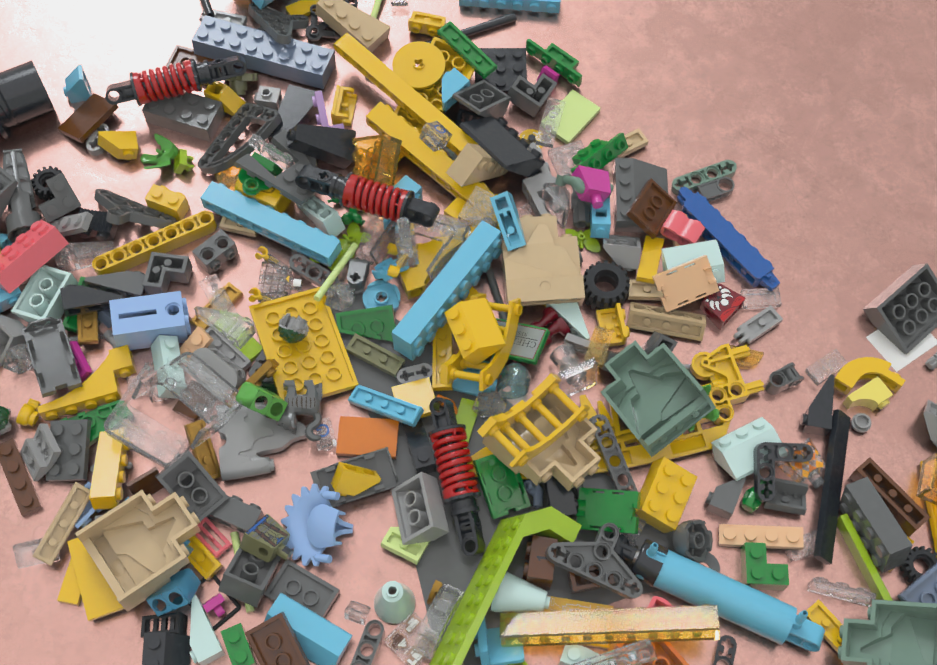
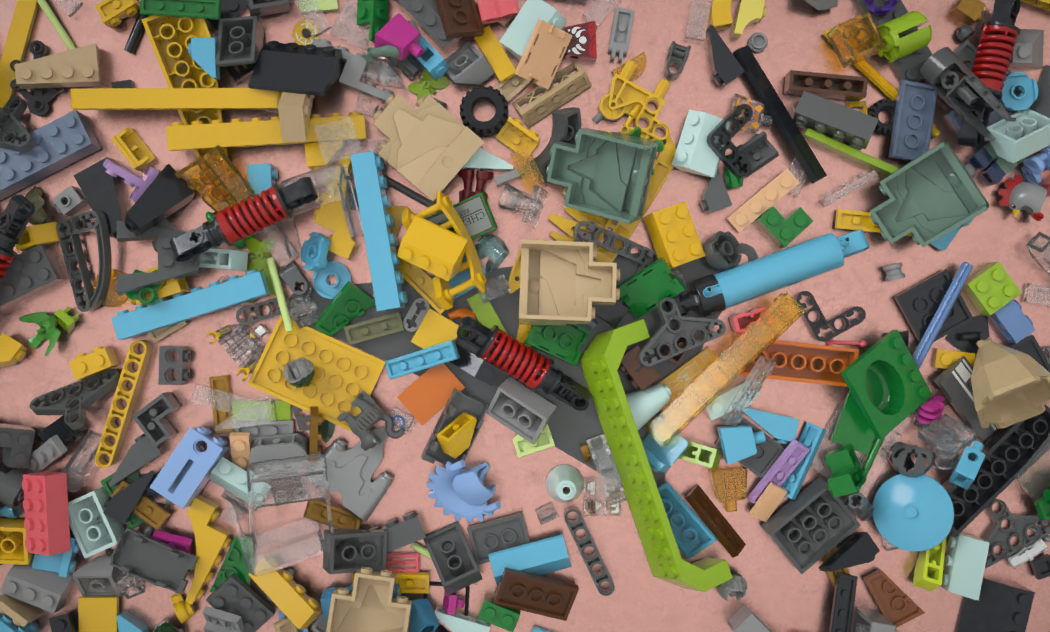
camera: 45 degrees left, 25 degrees up
reddish brown piece [127,467,164,496] -> none
bright green piece [236,382,288,421] -> none
olive torso [239,514,293,562] -> none
clear hinge [247,134,294,170] -> none
green piece [247,151,283,177] -> none
clear torso [387,217,419,278] -> none
yellow piece [392,41,445,89] -> none
clear brick [419,121,452,152] -> none
yellow fence [477,373,590,467] -> none
medium azure slope [490,191,526,251] -> none

